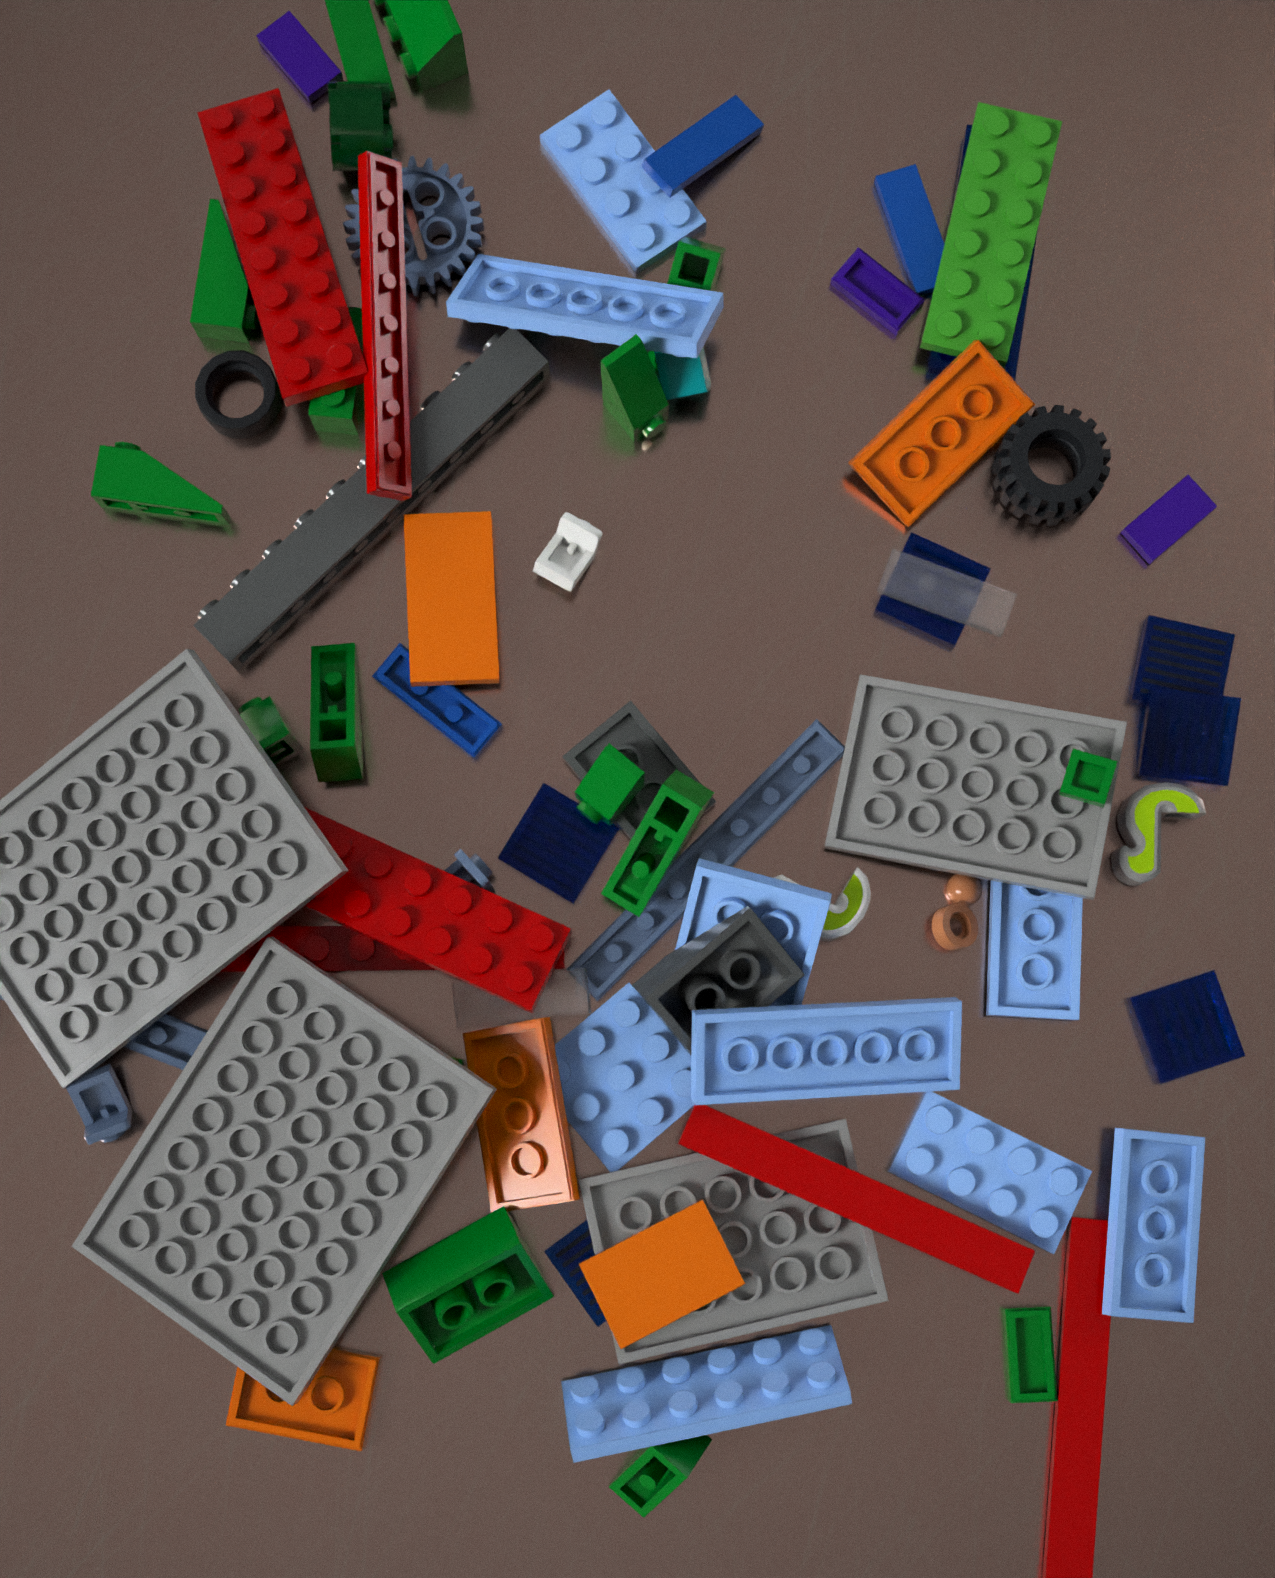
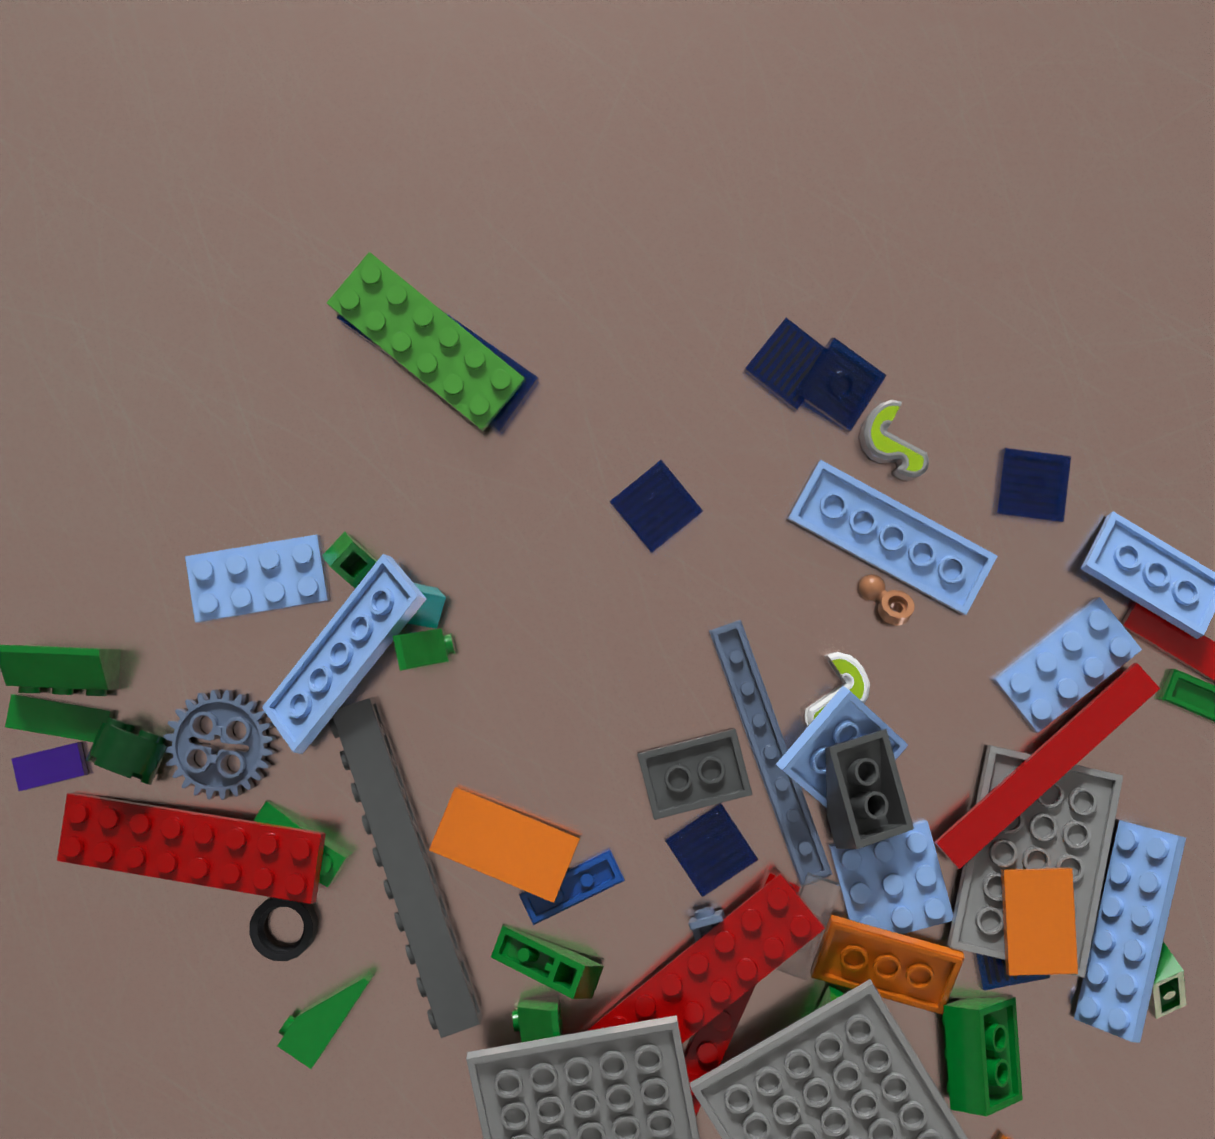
camera: 65 degrees left, 5 degrees up
green slope [190,199,259,343] -> none
red tile [358,151,412,501] -> none
white bracket [533,512,603,593] -> none
green slope [575,743,645,826] -> none
green slope [601,769,715,917] -> none
blue tile [641,95,764,198] -> none
light blue plate [691,997,962,1105] -> none
light grey plate [825,674,1127,900] -> none
dark purple tile [830,247,925,336] -> none
orange tile [848,340,1036,527] -> none
blue tile [874,164,944,296] -> none
clear tile [876,549,1017,637] -> none
black tyre [992,405,1111,526] -> none
green plate [1059,749,1118,808] -> none
dark purple tile [1120,474,1218,565] -> none

